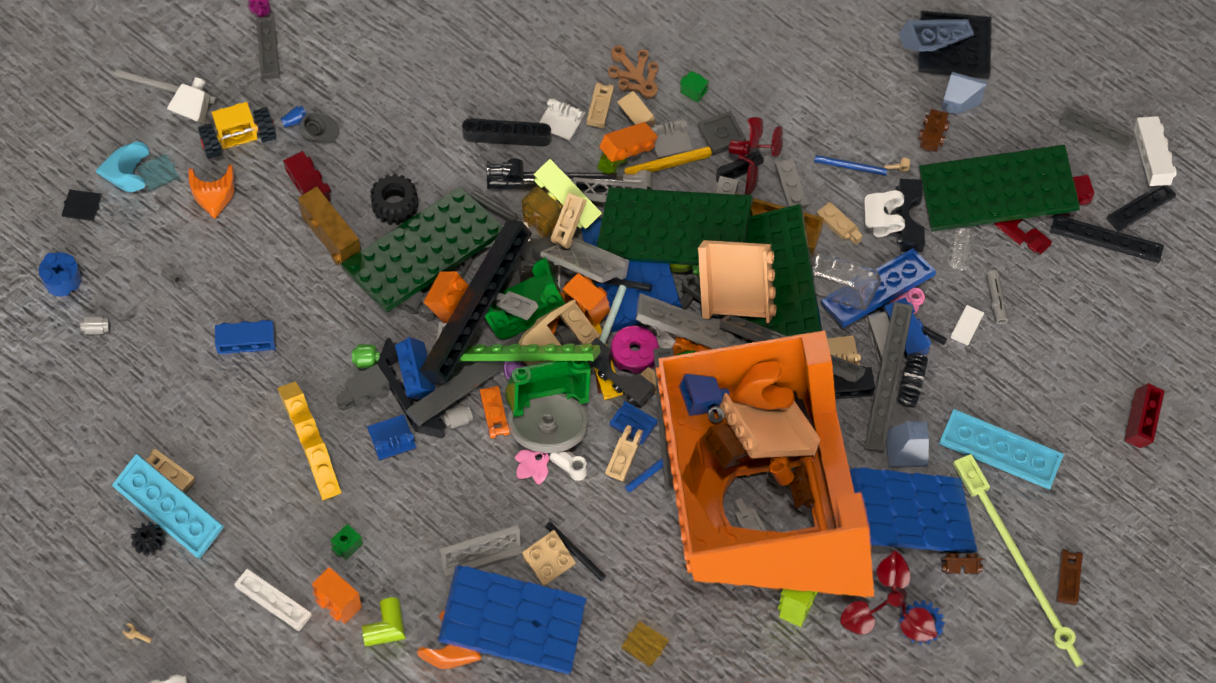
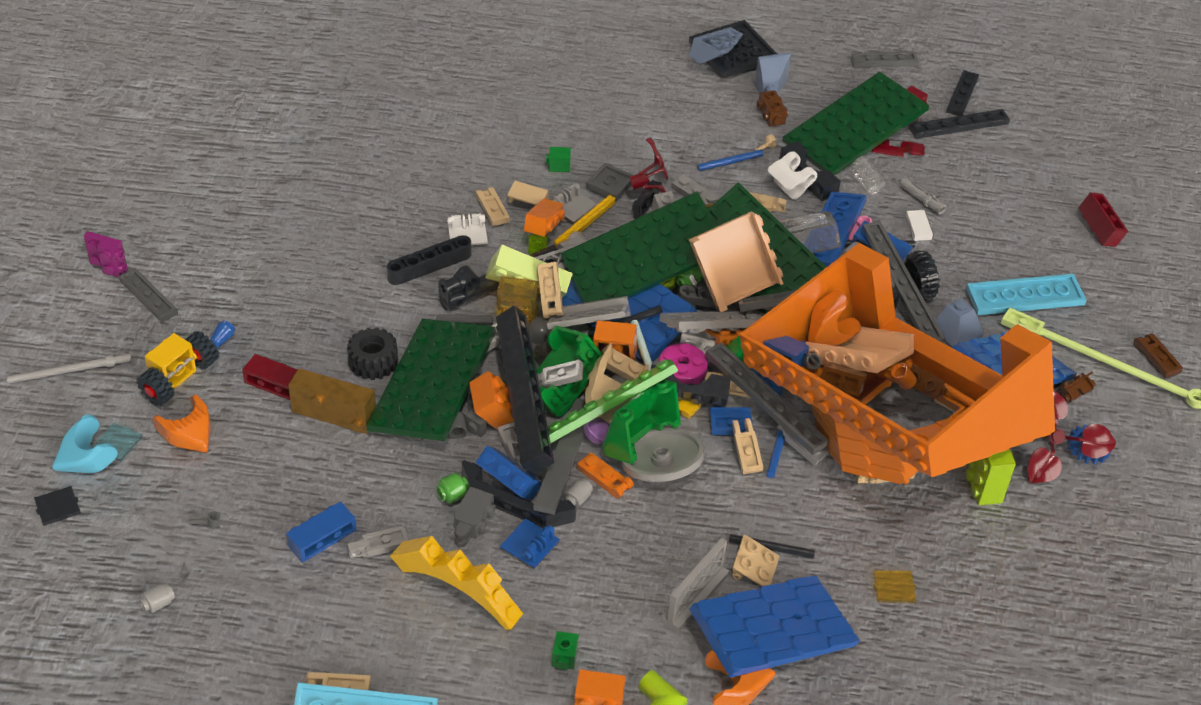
camera: 35 degrees left, 15 degrees down
blue brick [39,252,82,297] -> none
white torso [167,77,210,124] -> none
dark grey cap [299,113,339,142] -> none
bright pink plate [515,449,549,485] -> none
white piece [549,450,587,481] -> none
medium nougat plant [608,45,659,99] -> none
white brick [1133,116,1176,186] -> none
none -> light grey hinge [347,526,409,558]

